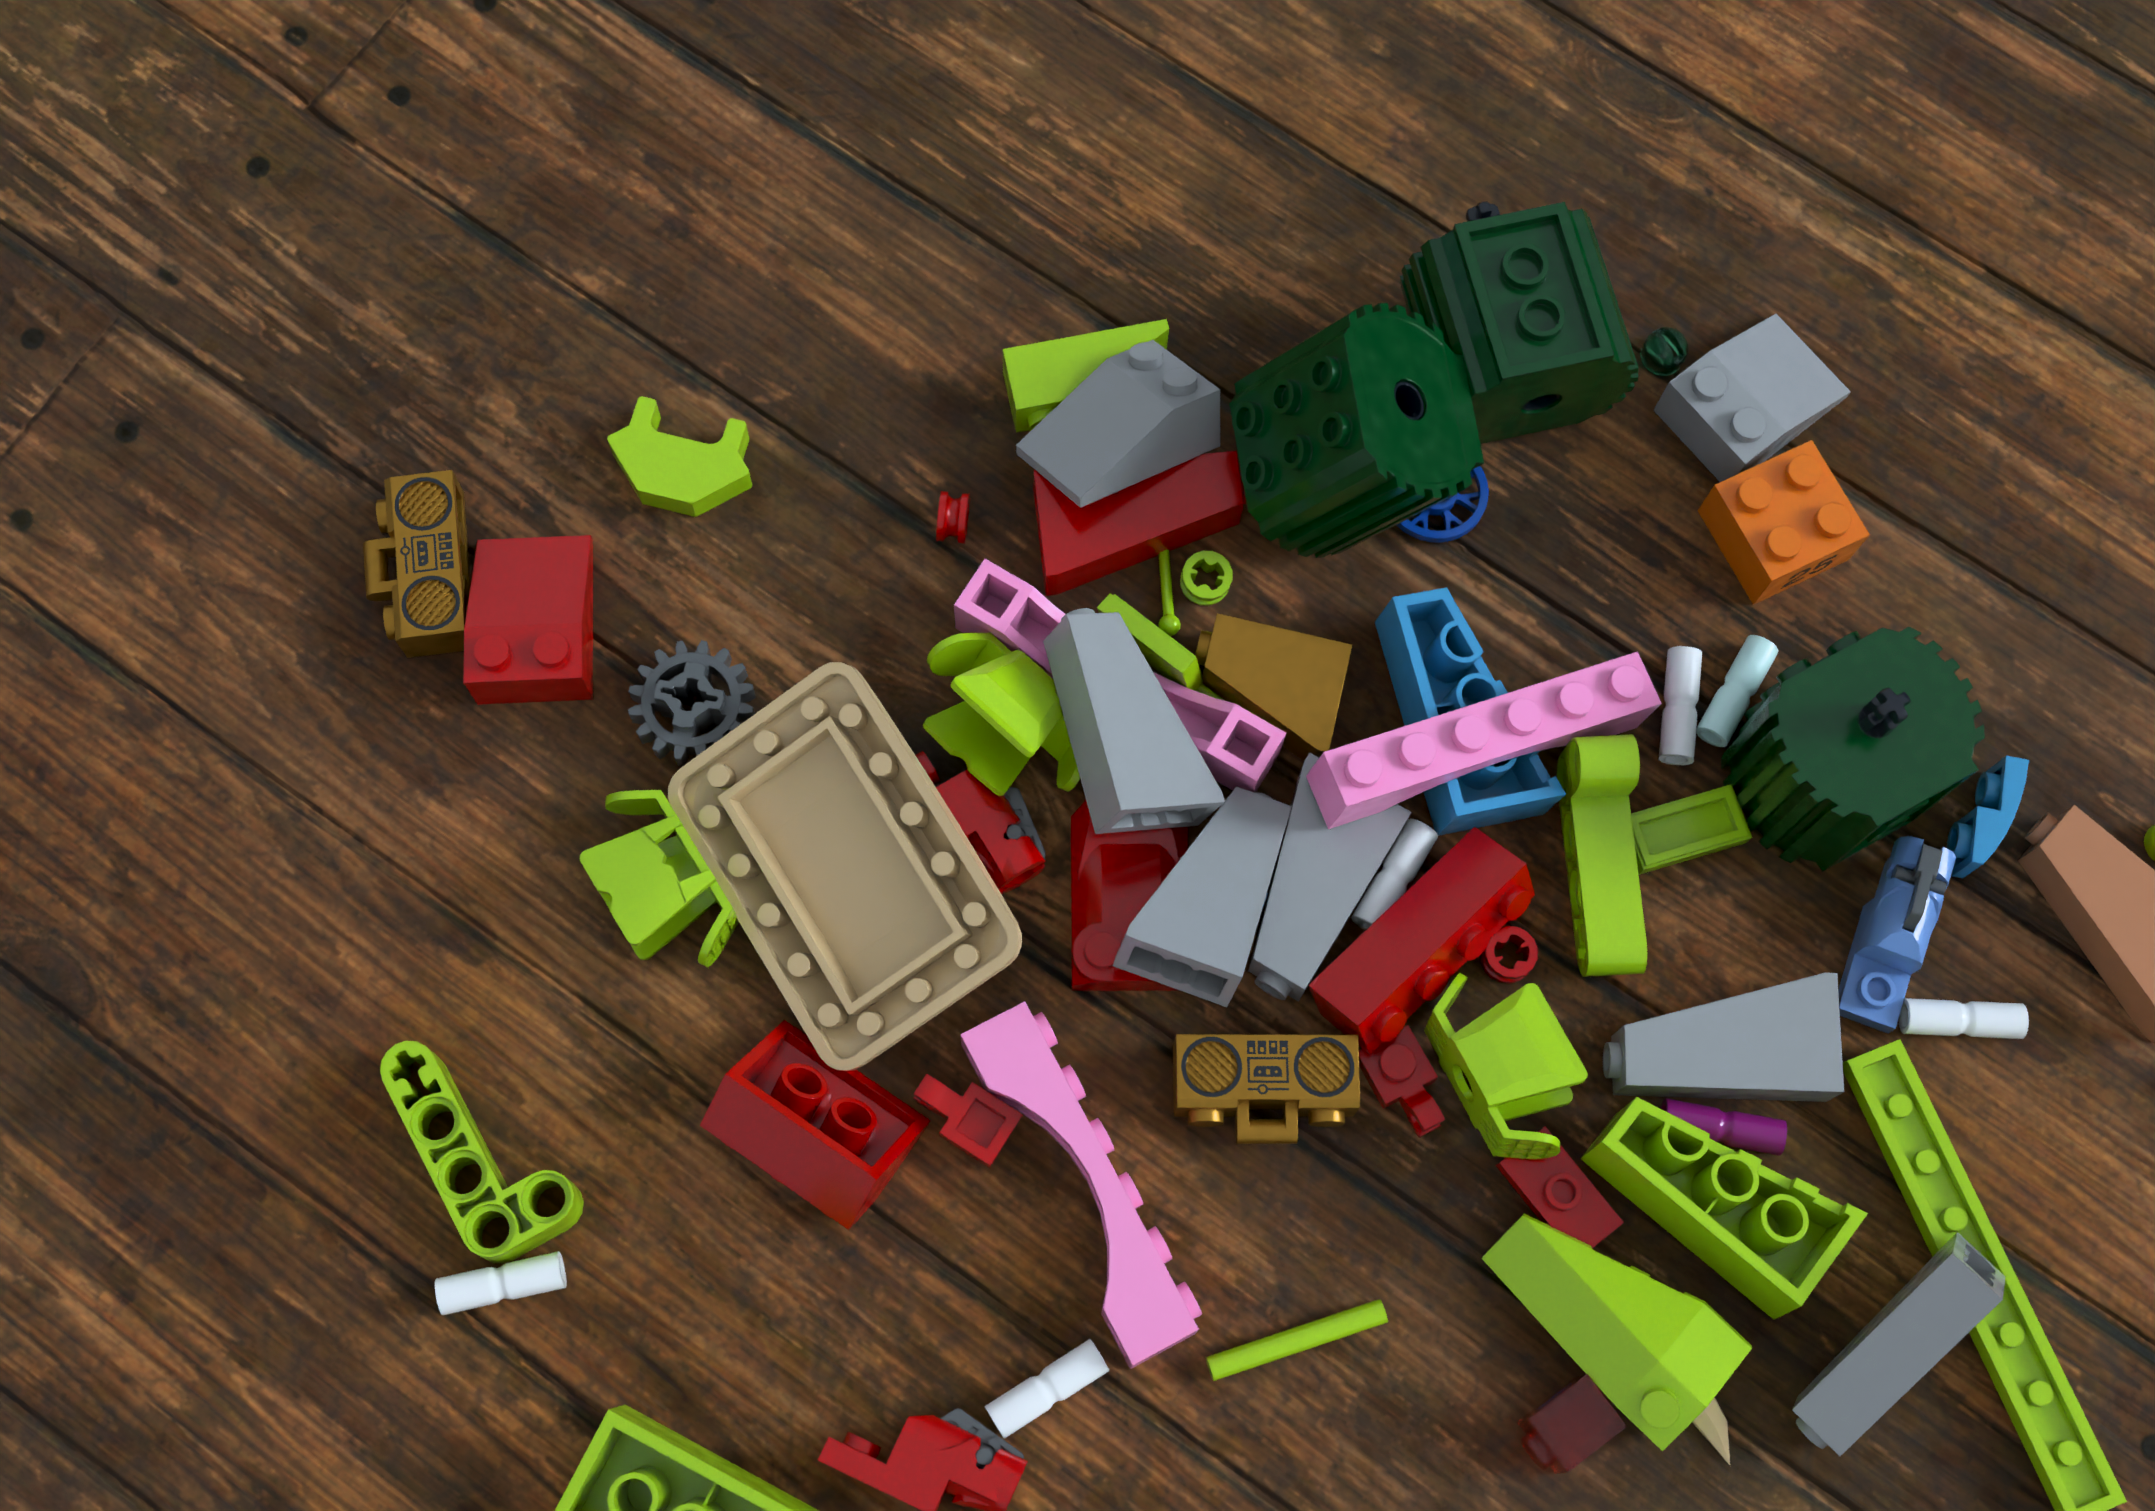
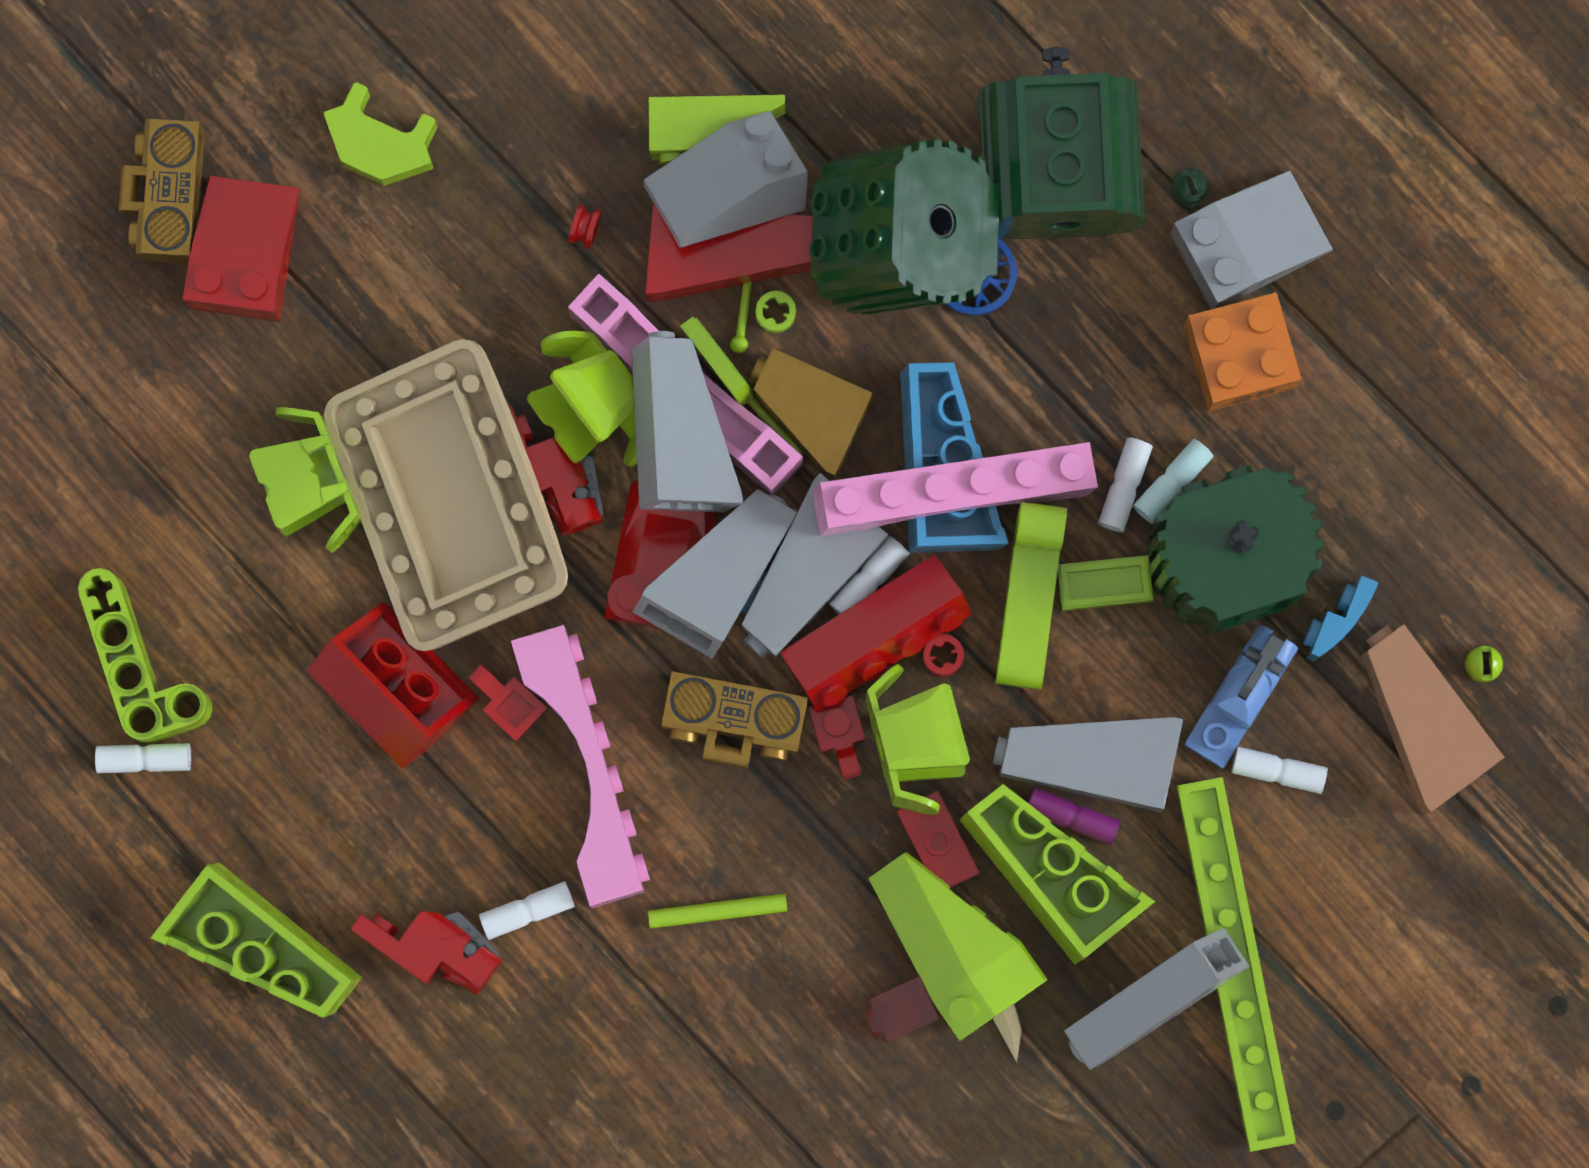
camera: 15 degrees right, 10 degrees up
dark grey gear [628,640,756,767] -> none

